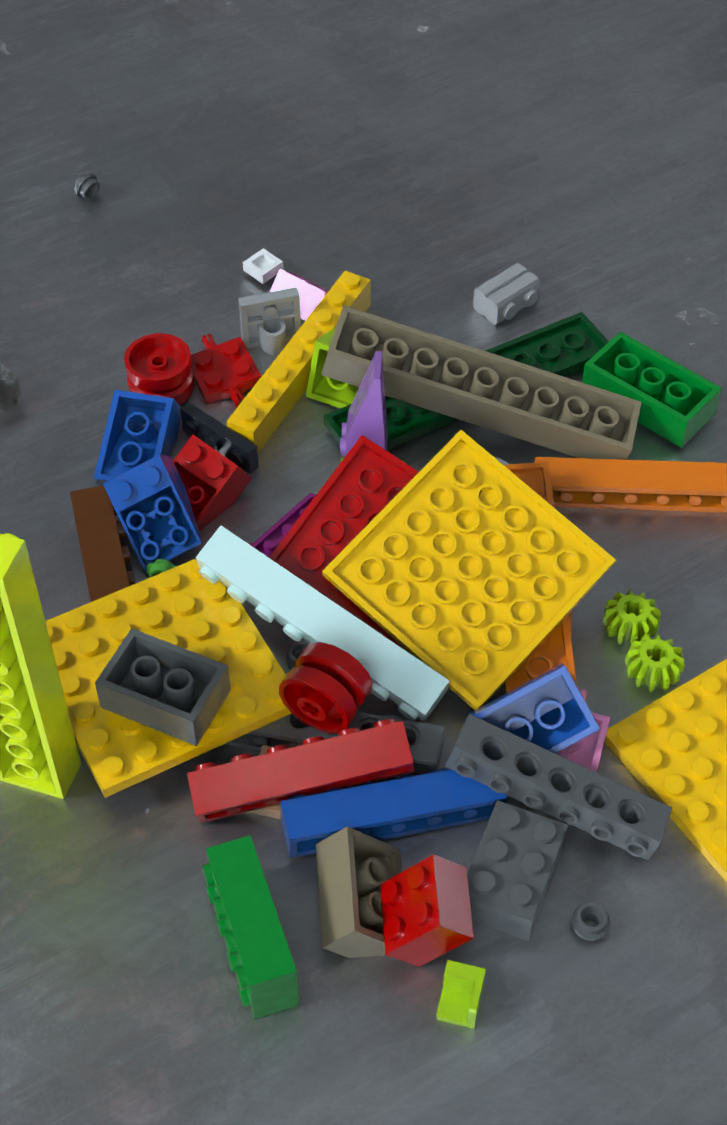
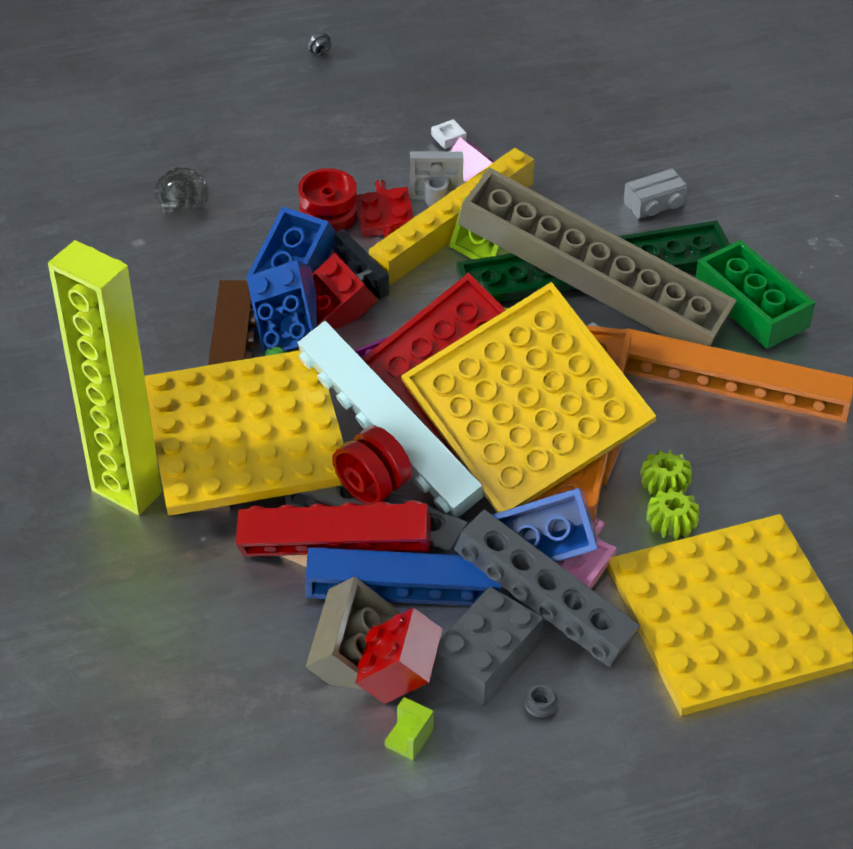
camera: 15 degrees right, 5 degrees down
dark grey brick [95,628,231,746] -> none
green brick [202,835,299,1020] -> none
medium lavender slope [340,351,388,457] -> none

